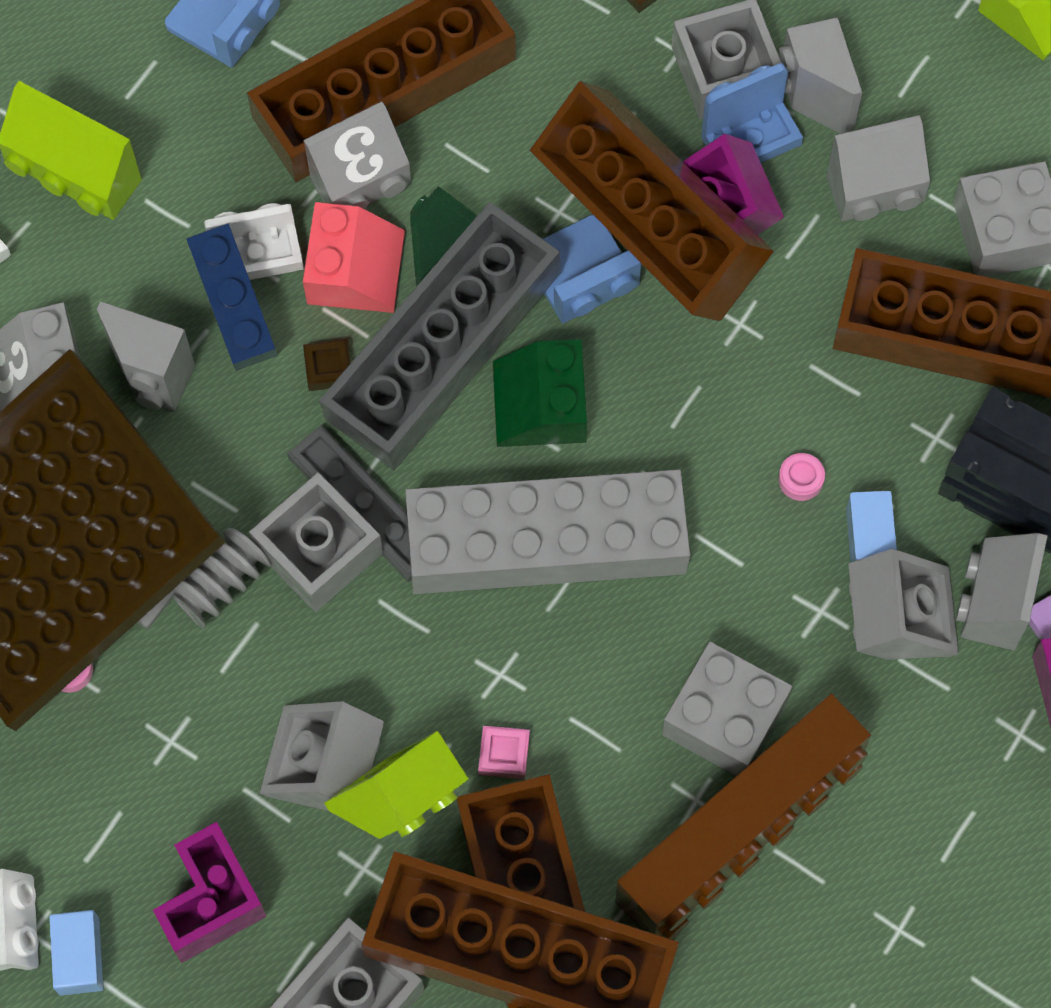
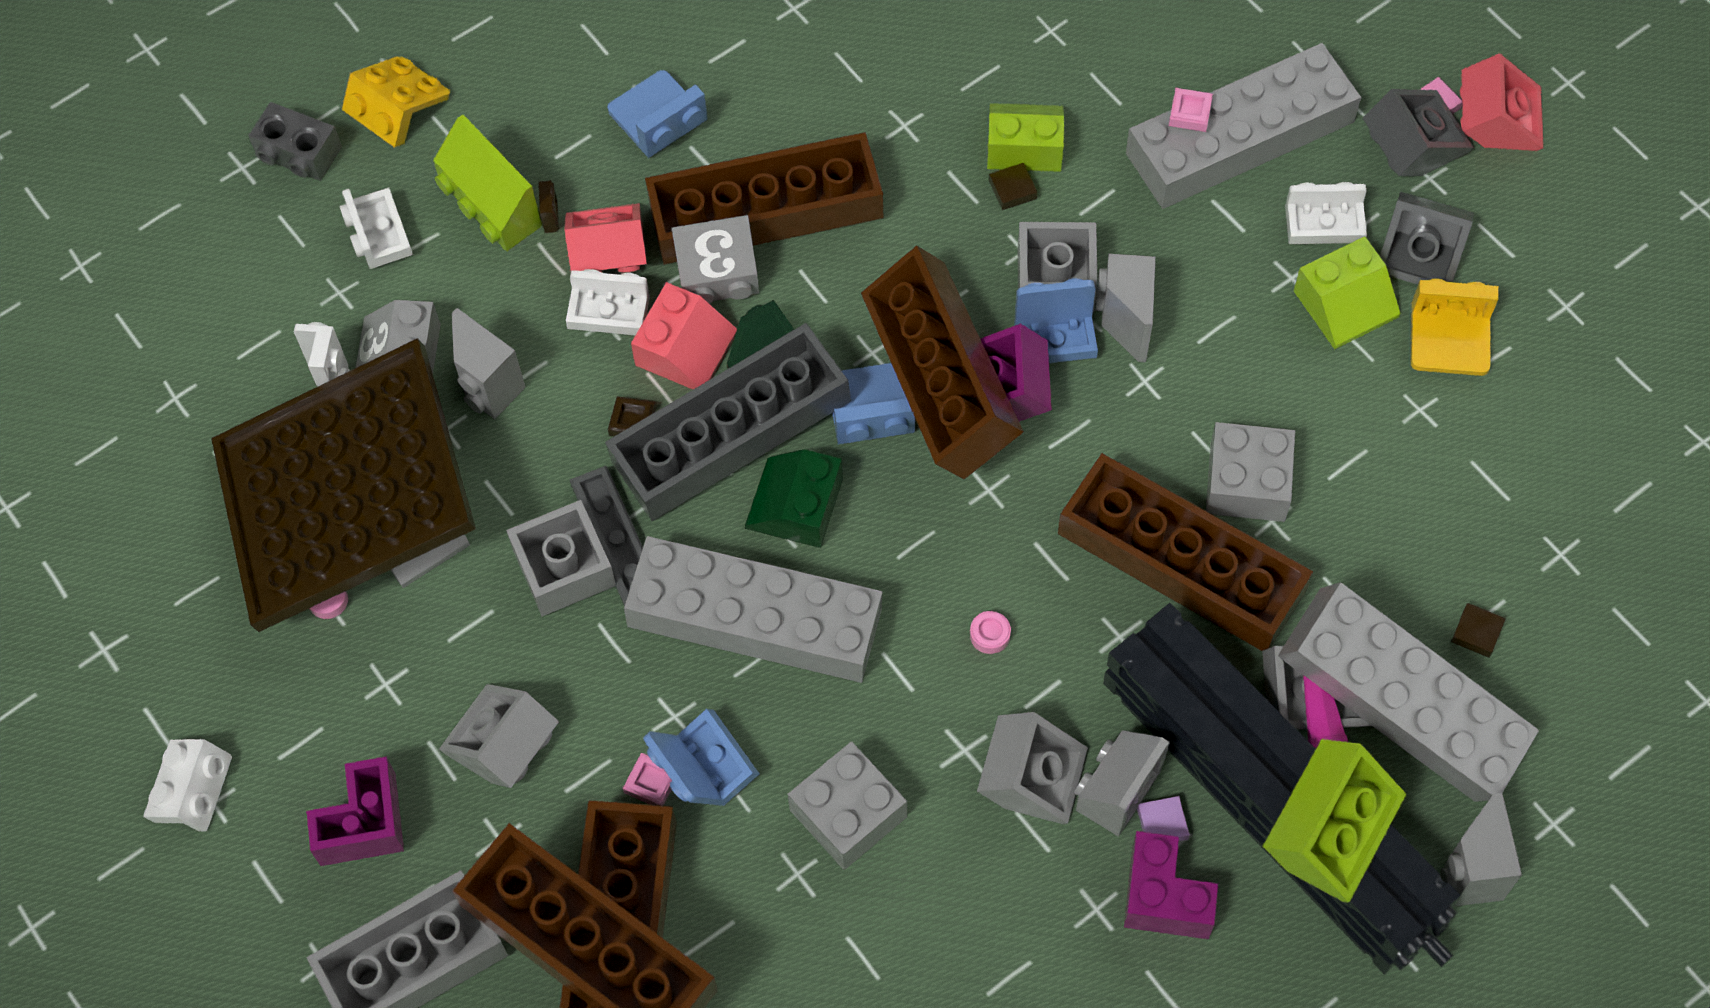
camera: 20 degrees right, 5 degrees down
light blue piece [49,910,103,996] -> none
light grey piece [173,528,271,629] -> none
dark blue brick [186,223,277,371] -> none
lime slope [324,731,469,839] -> none
reddish brown brick [615,693,871,939] -> none
light grey slope [826,115,930,222] -> none
light blue piece [846,491,897,562] -> none
none -> dark brown tile [538,180,559,233]
none -> coral slope [564,203,647,273]
none -> medium blue bracket [643,709,759,806]

